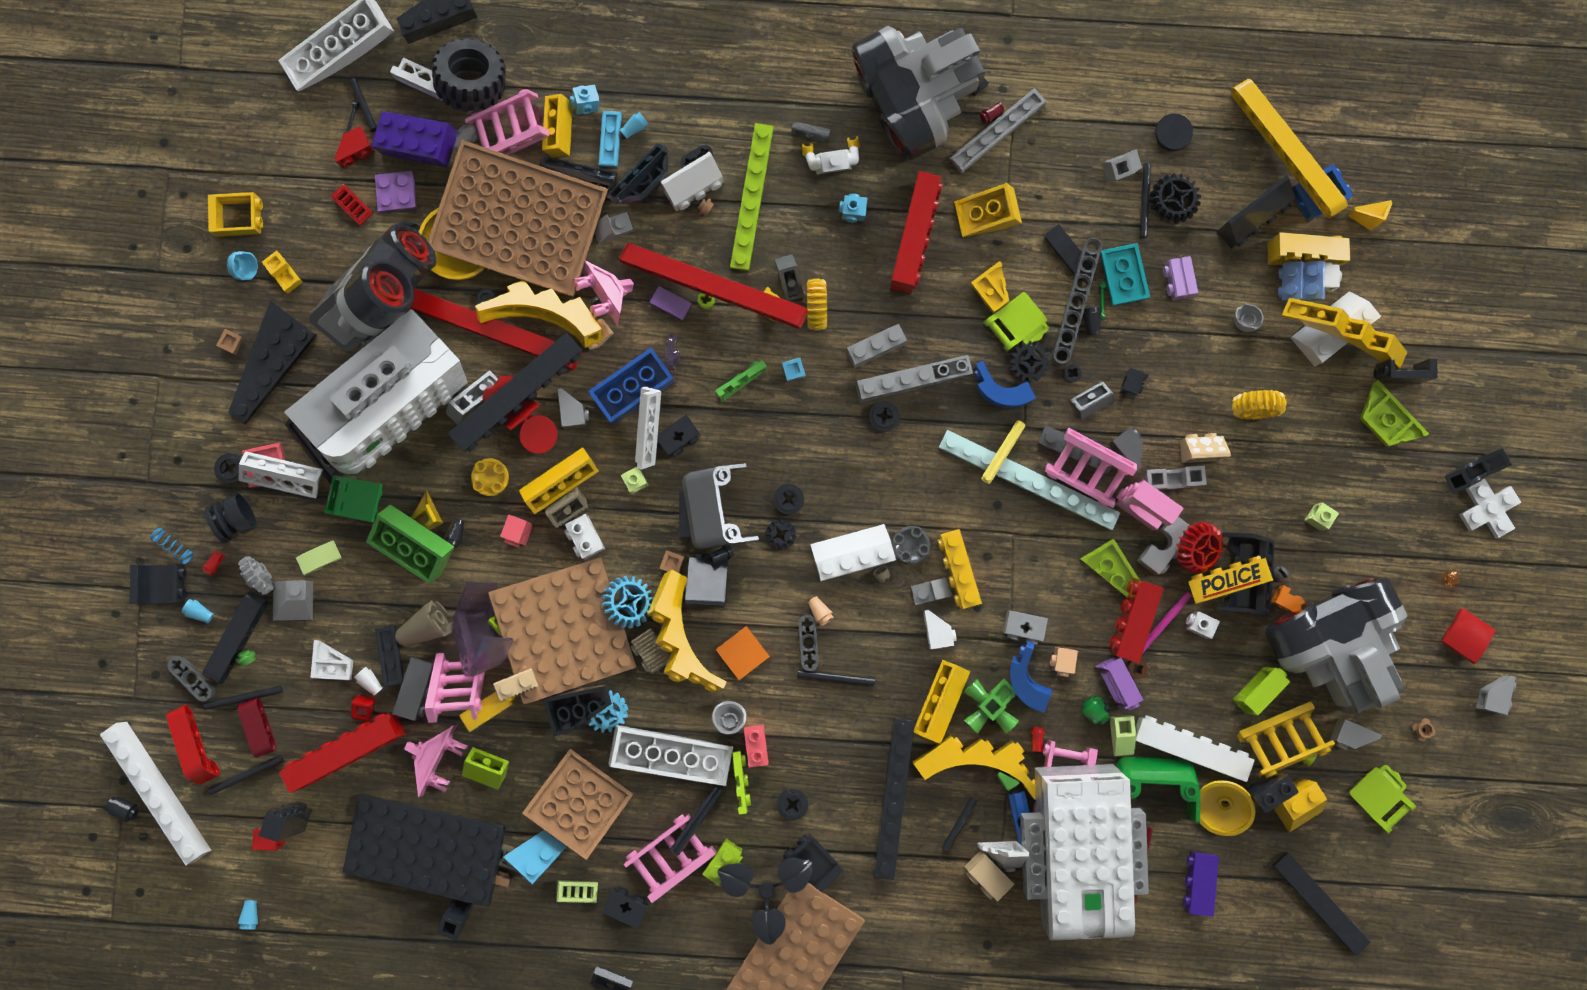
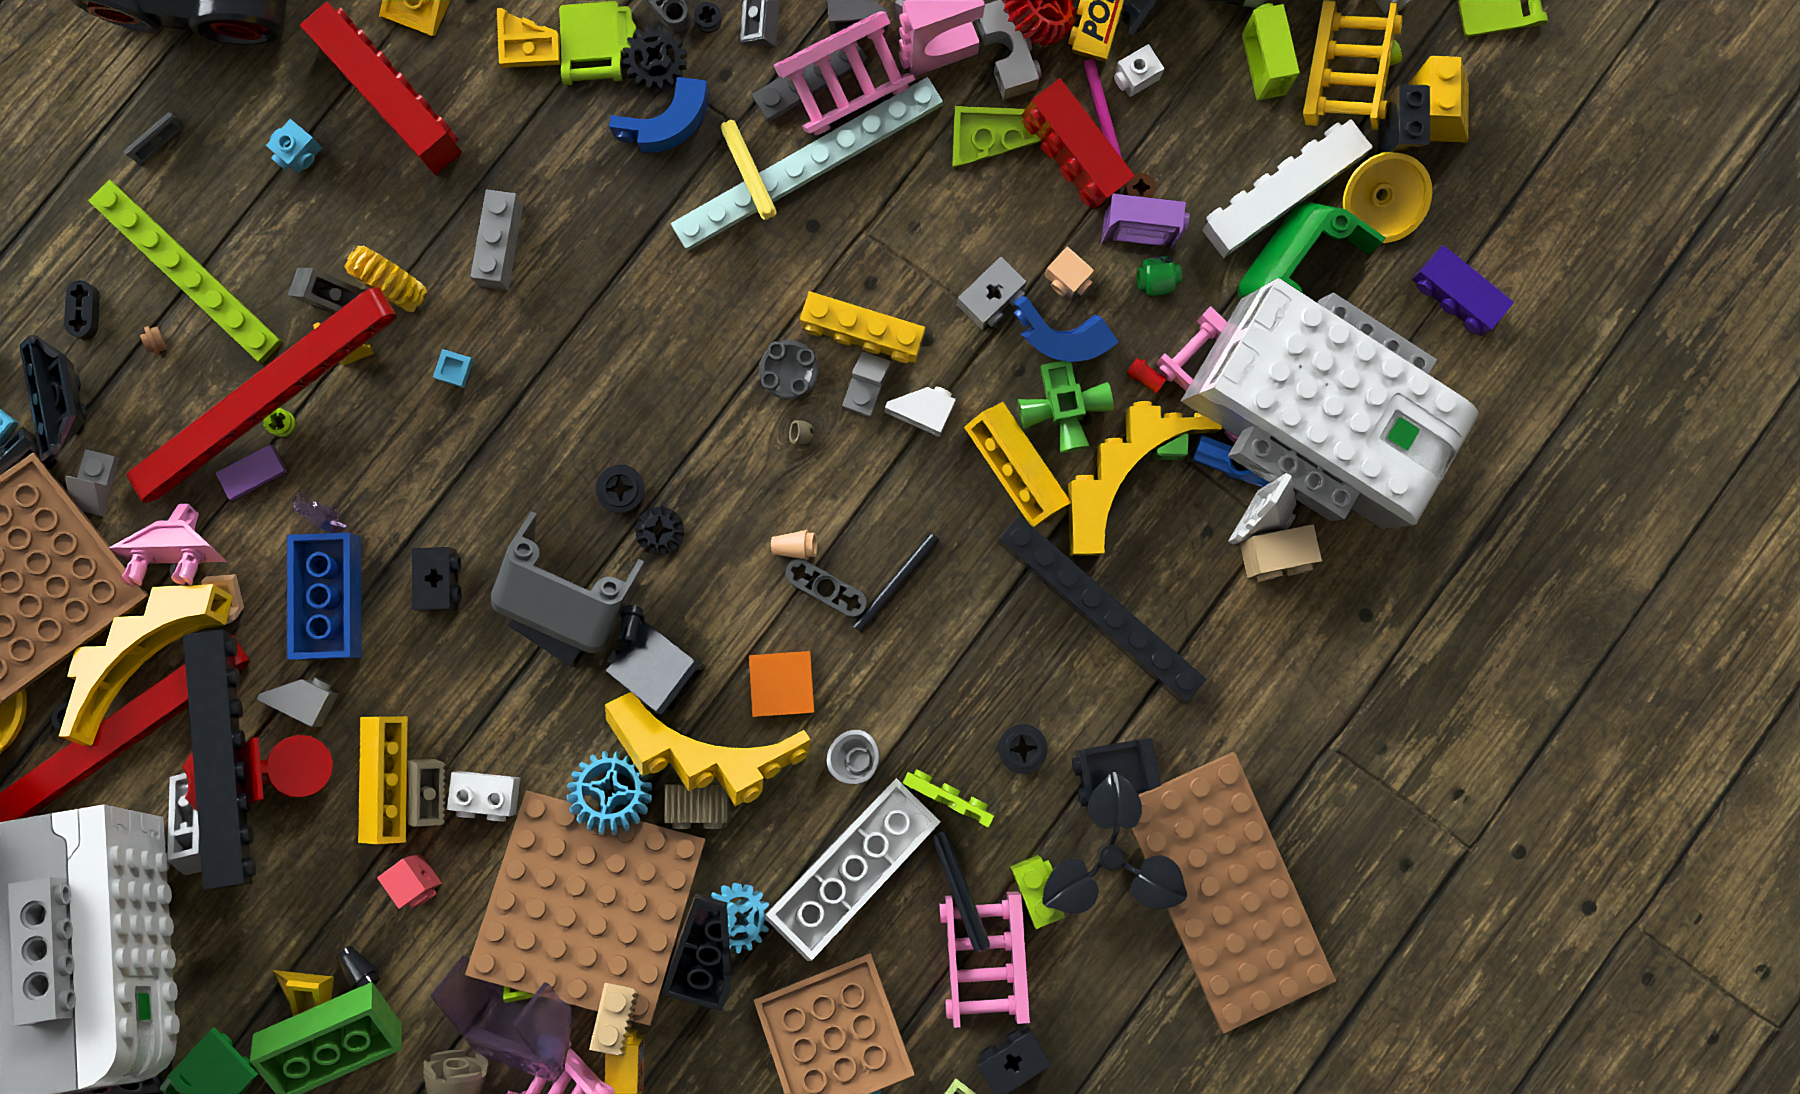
camera: 60 degrees left, 0 degrees up
yellow dish [471,458,509,496] -> none
yellowish green brick [621,467,649,494] -> none
white fence [635,387,661,469] -> none
medium nougat plate [660,550,685,573] -> none
white slope [661,152,723,211] -> none
bright green wing [715,360,767,403] -> none
coral brick [744,724,769,767] -> none
white torso [802,136,860,175] -> none
white slope [811,524,896,581] -> none
light grey slope [856,355,973,403] -> none
black gear [869,401,900,432] -> none
black bar [941,797,978,852] -> none
yellowish green slope [1110,715,1136,756] -> none
black tile [1273,852,1371,956] -> none

